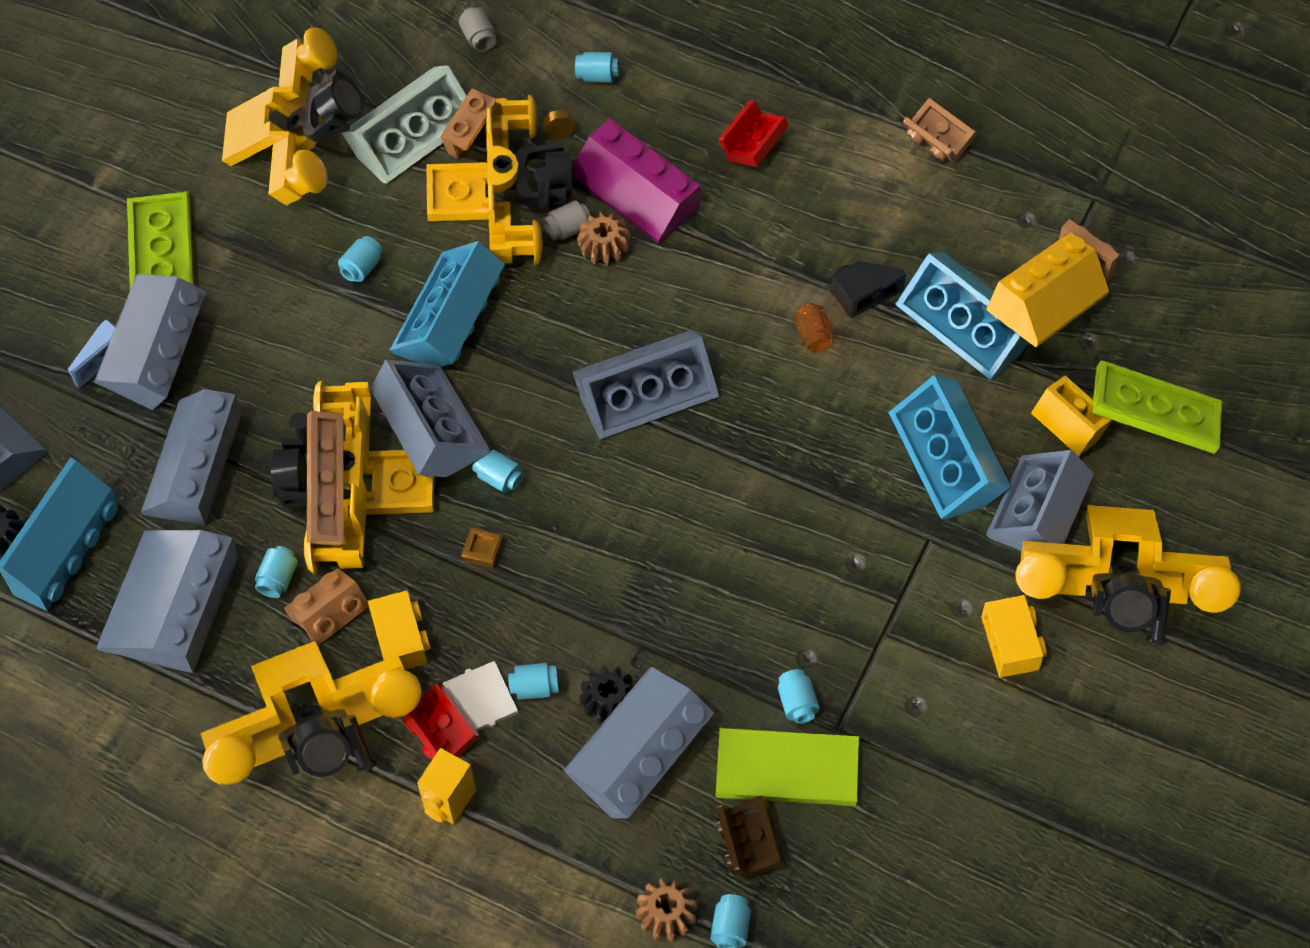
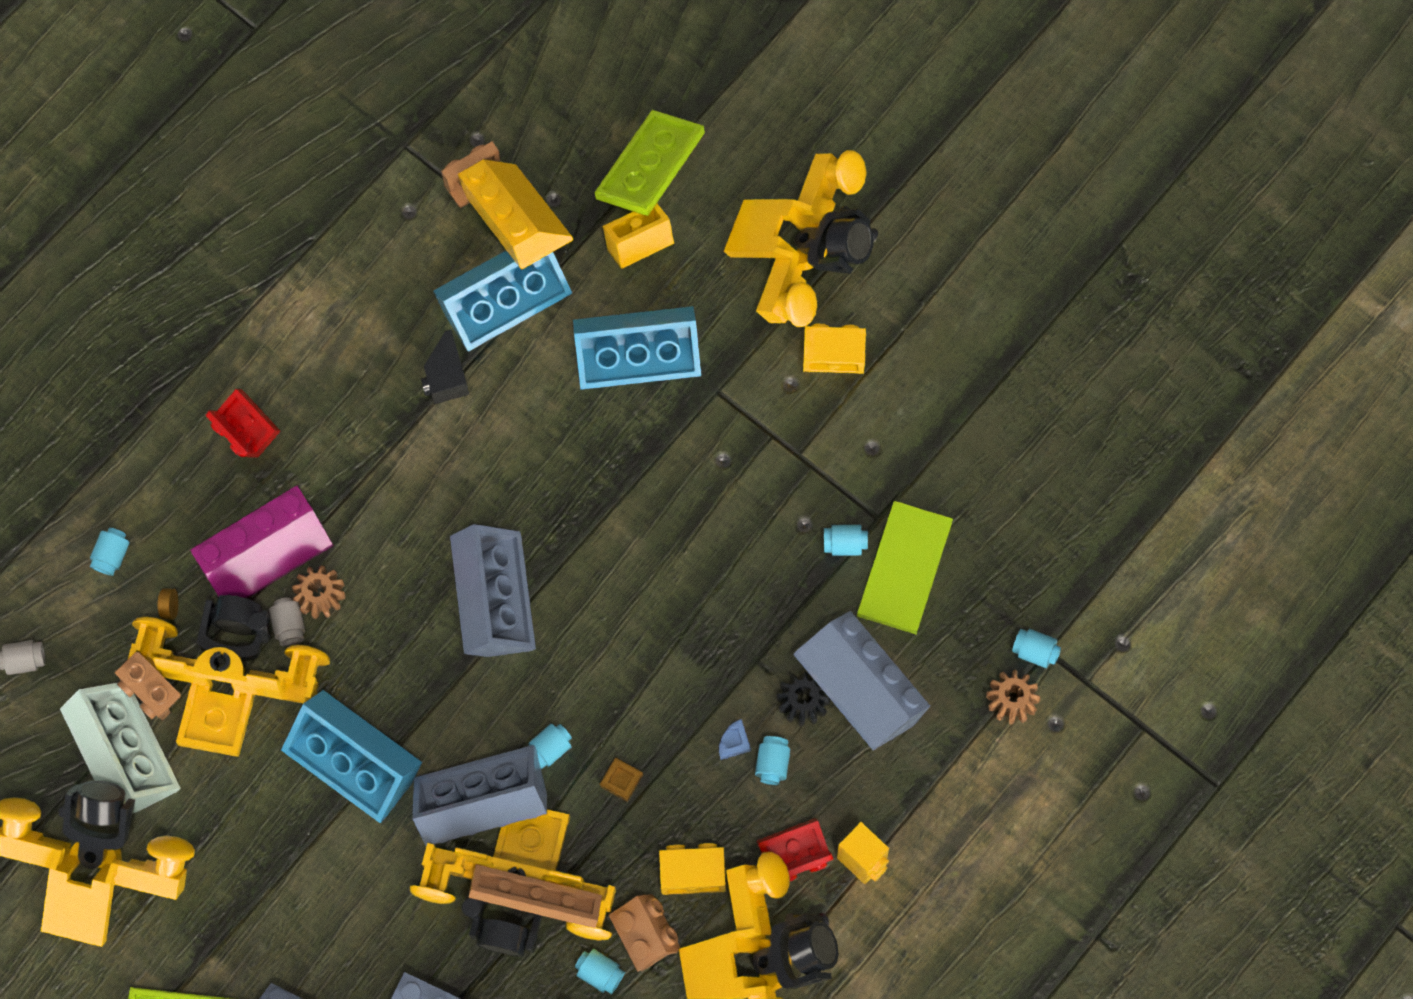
camera: 75 degrees left, 10 degrees up
medium azure brick [338,236,383,282] -> none
white piece [443,661,518,731] -> none
dark brown bracket [716,795,786,879] -> none
clear orange brick [794,303,833,352] -> none
medium nougat bracket [903,98,977,164] -> none
sand blue slope [986,450,1094,551] -> none
none -> medium blue tile [719,719,751,760]

